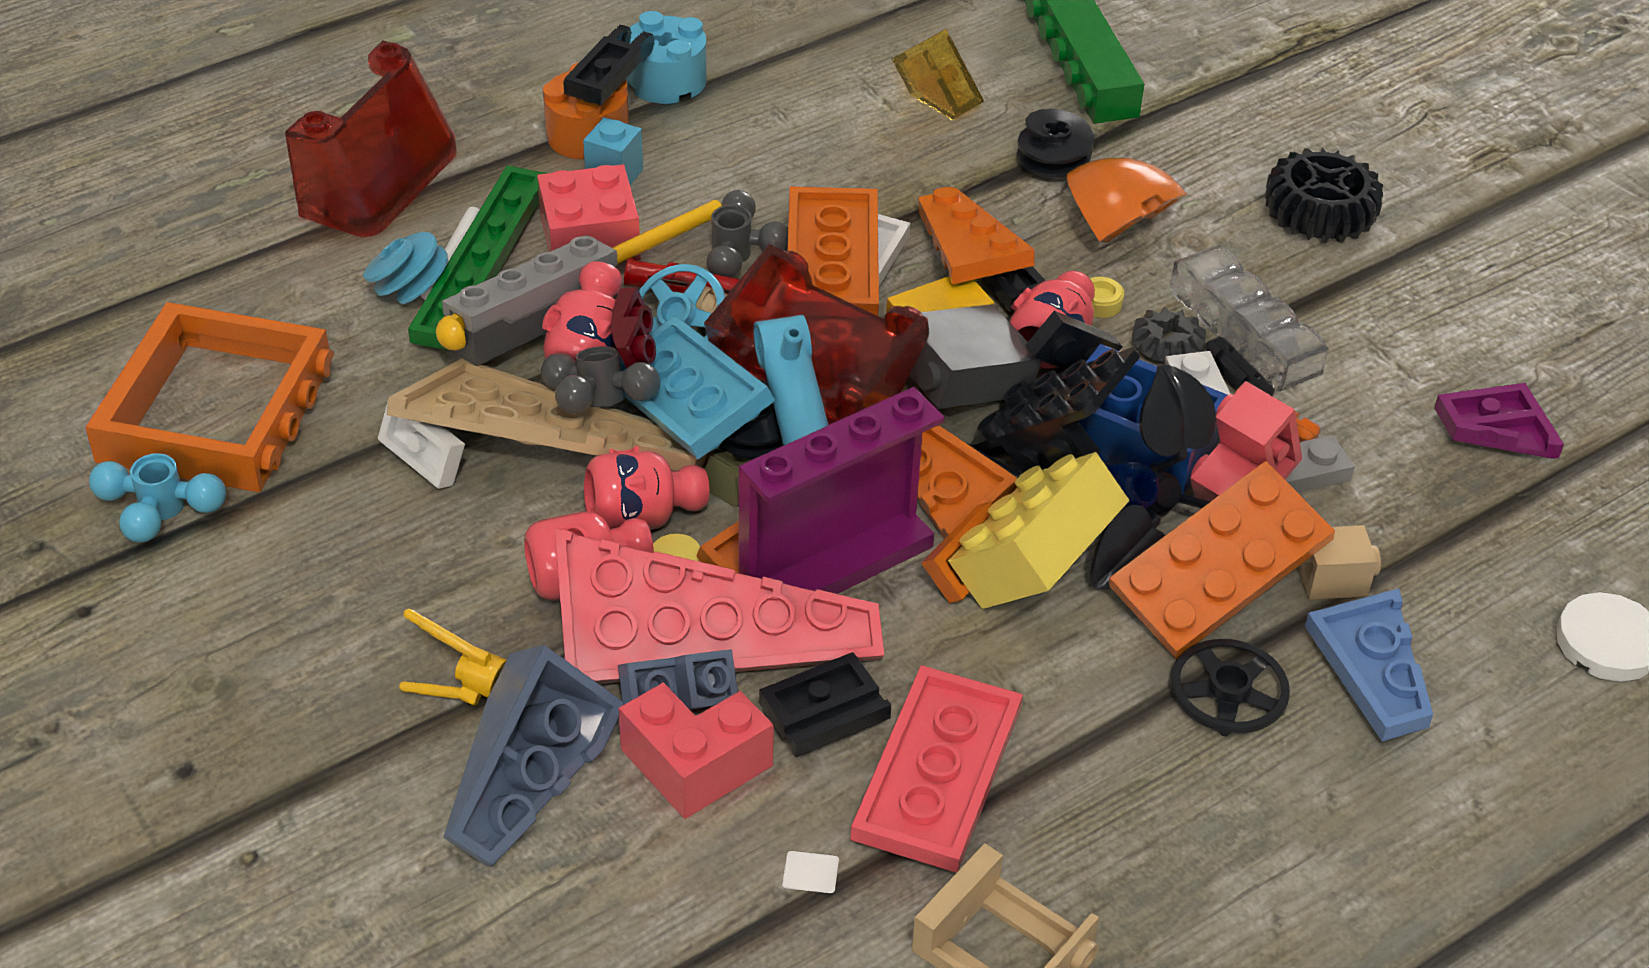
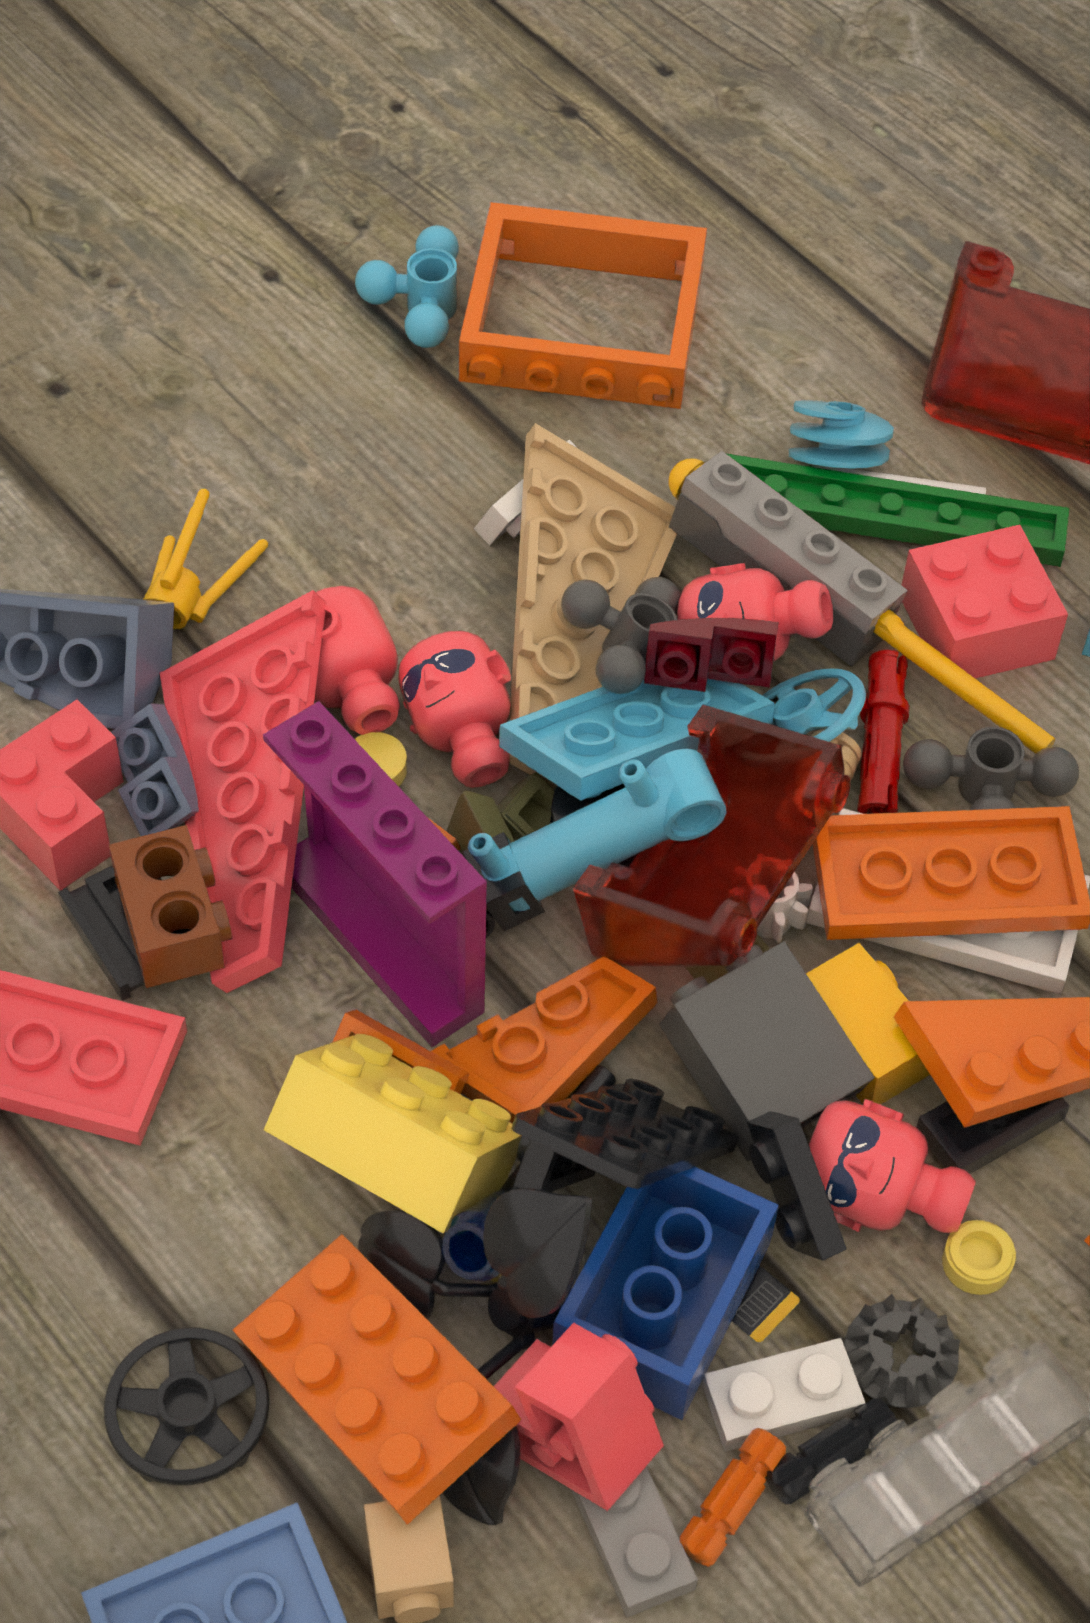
camera: 85 degrees right, 10 degrees up
none -> dark orange brick [109,825,232,988]

